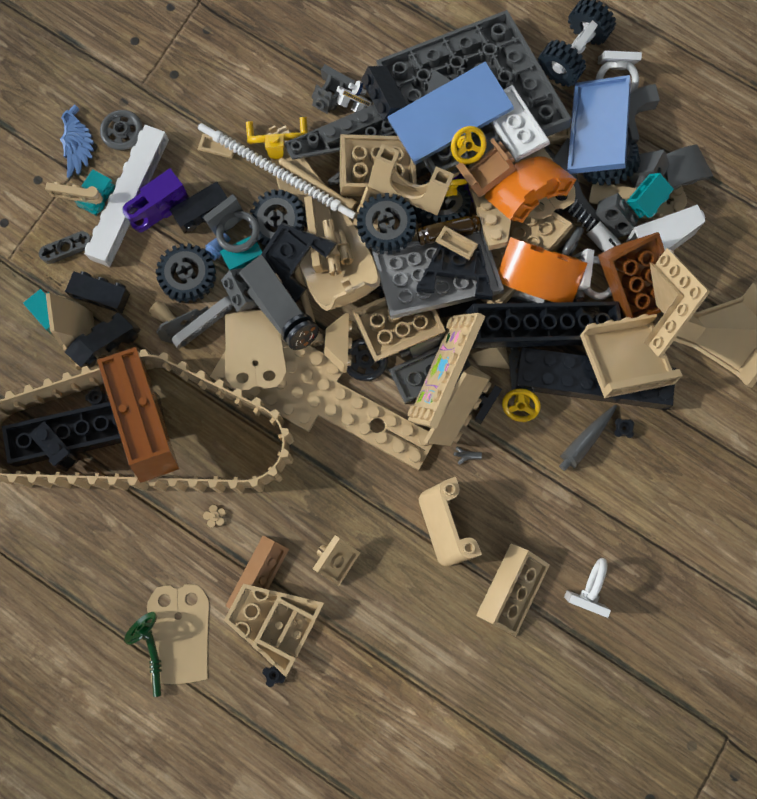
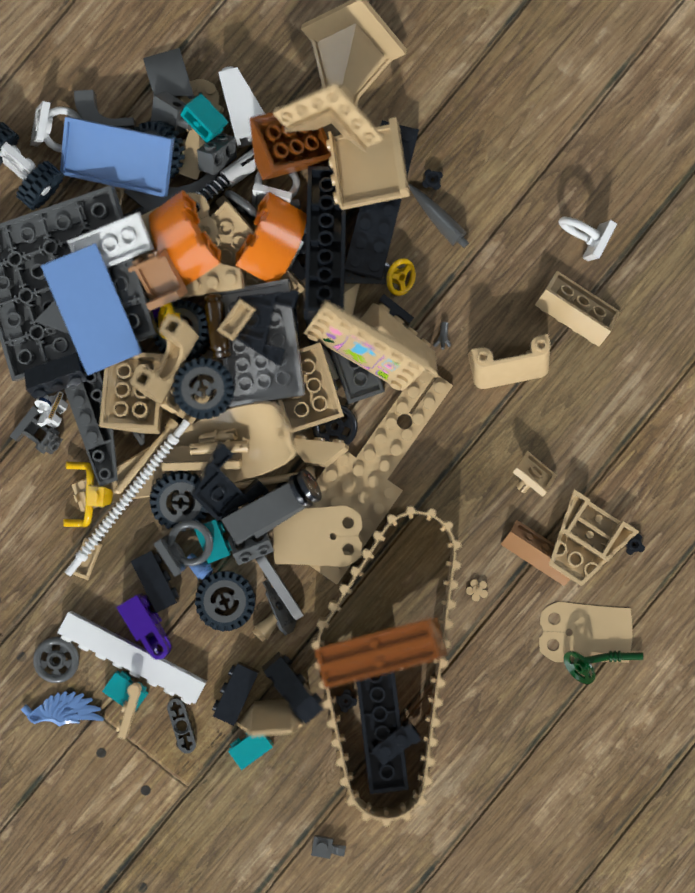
camera: 90 degrees left, 10 degrees up
yellow piece [451,126,486,164] -> none

